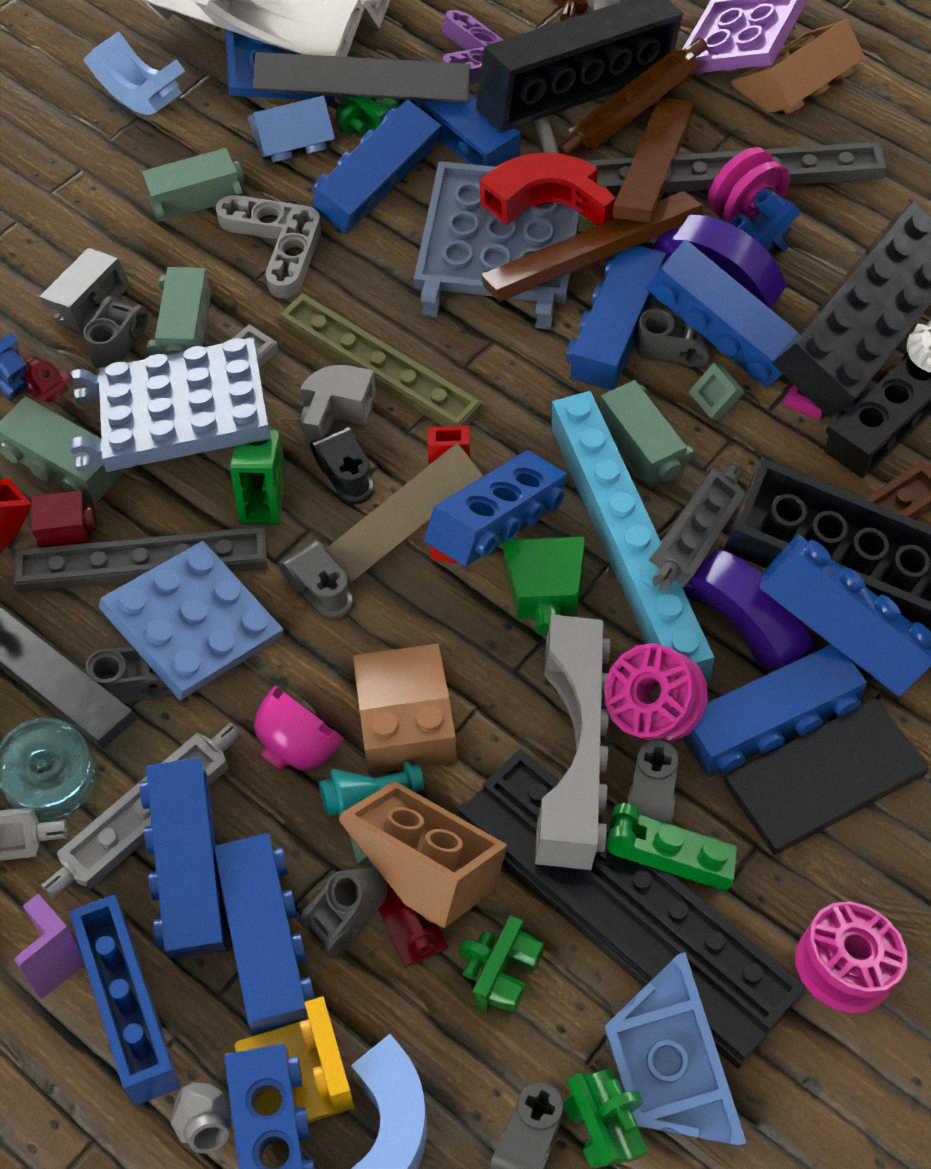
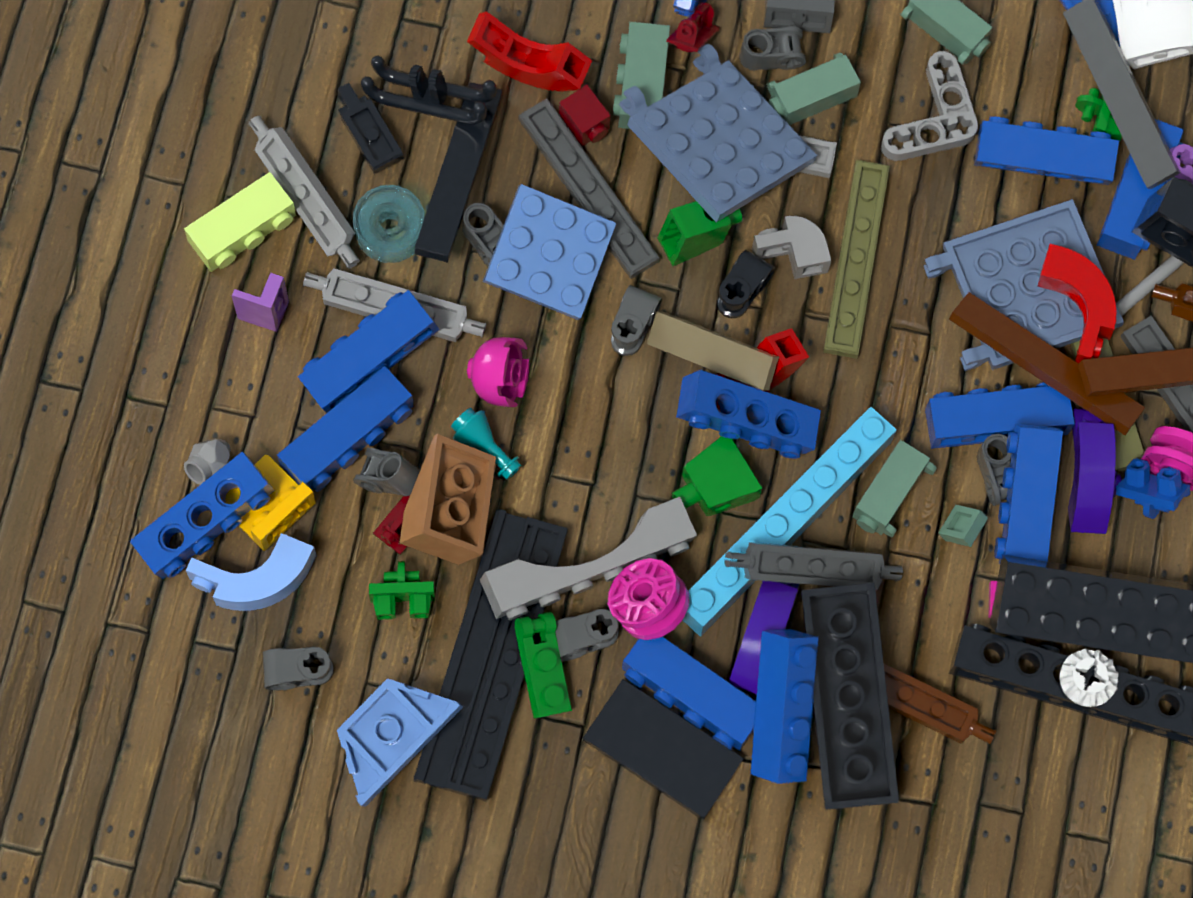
camera: 55 degrees right, 15 degrees up
blue brick [69,894,182,1107] -> none
medium blue slope [247,95,335,163] -> none
medium nougat slope [353,643,457,774] -> none
green hips [563,1068,649,1169] -> none
dark pink wheel [795,901,907,1014] -> none

